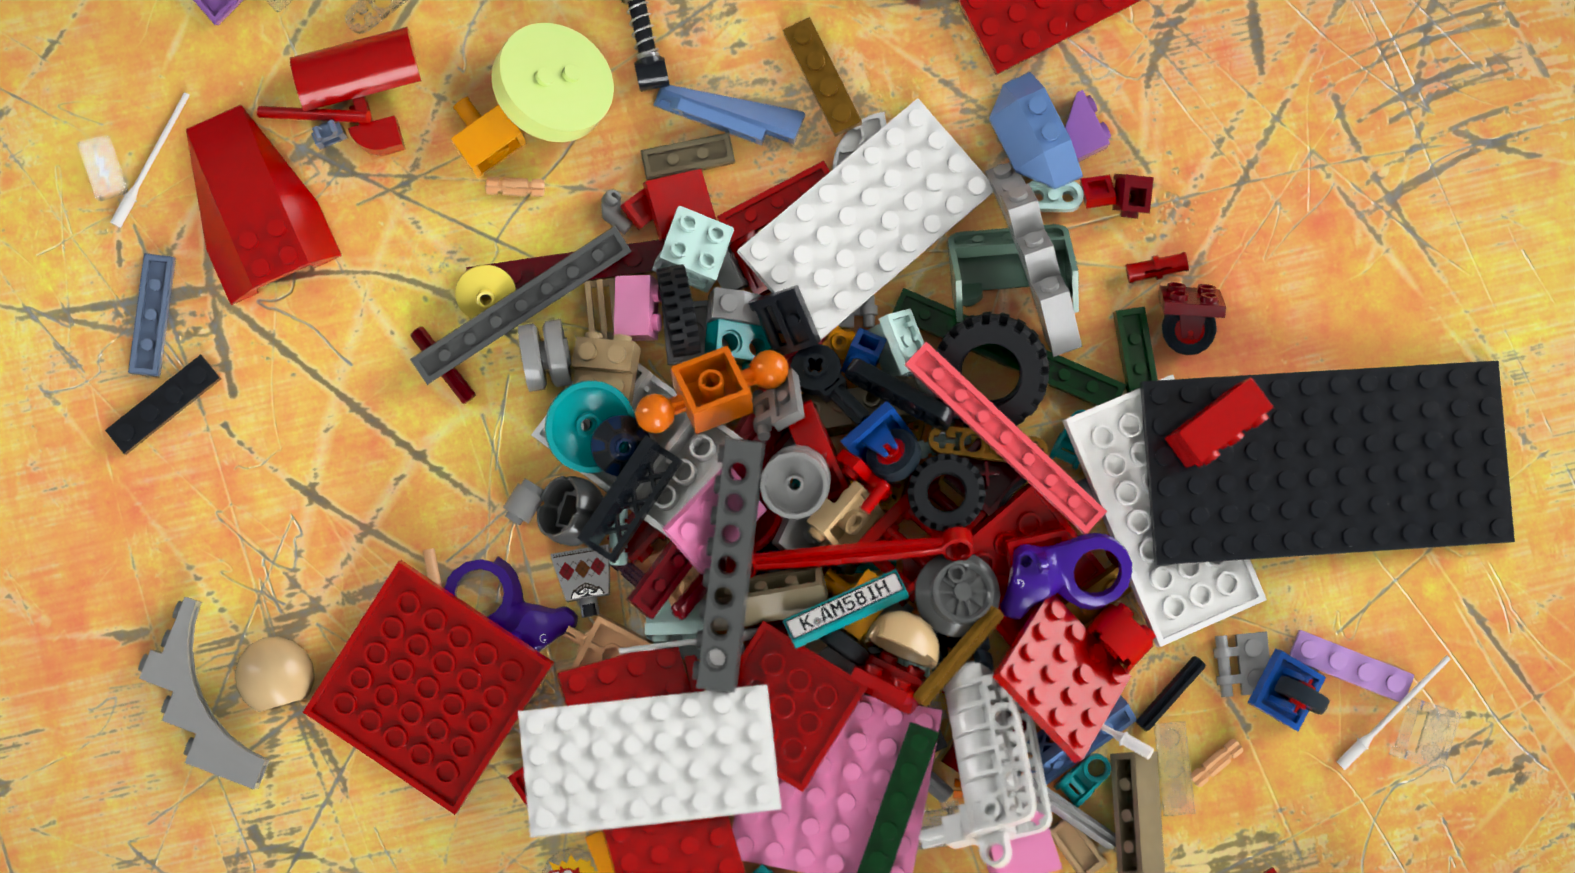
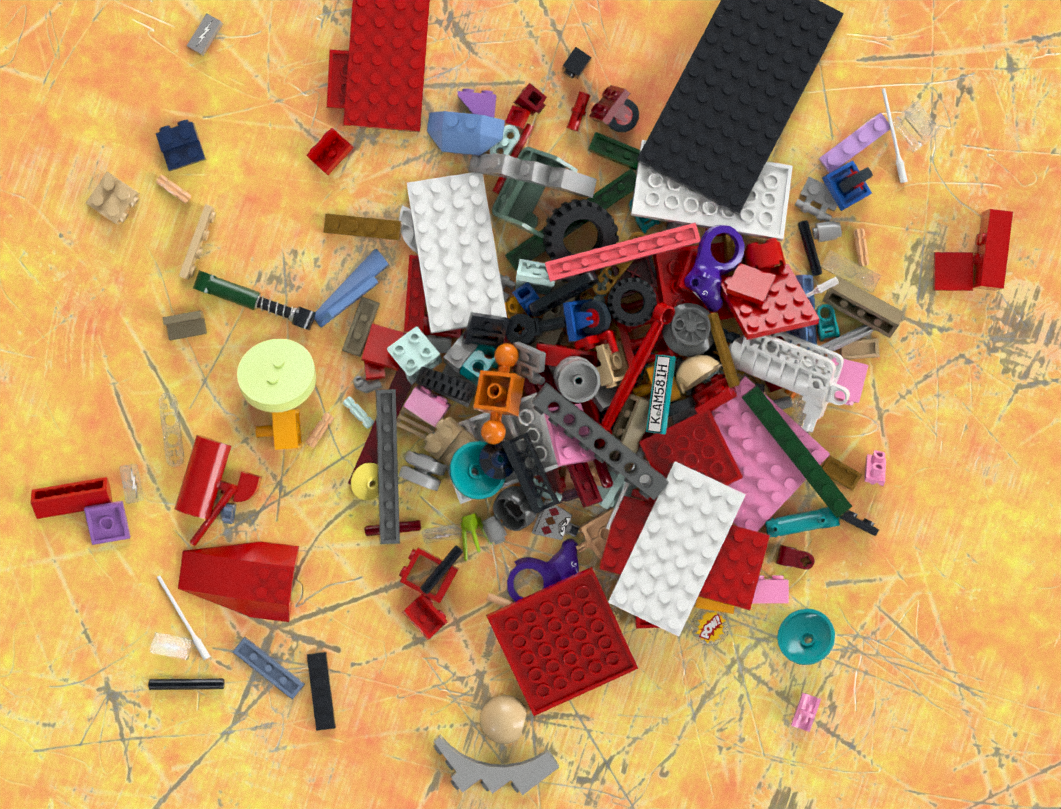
camera: 60 degrees left, 5 degrees up
red brick [1164,377,1273,468] -> none
none -> black axle [148,678,225,690]
none -> light aqua axle [343,396,374,429]
none -> red window [399,547,459,603]
none -> red bracket [402,594,448,640]
none -> black axle [420,545,463,594]
none -> clear slope [421,523,462,544]
none -> lime plant [460,513,493,561]
none -> red bar [492,123,534,195]
none -> black brick [562,47,592,79]
none -> tile [726,263,776,306]
none -> light grey brick [812,221,842,242]

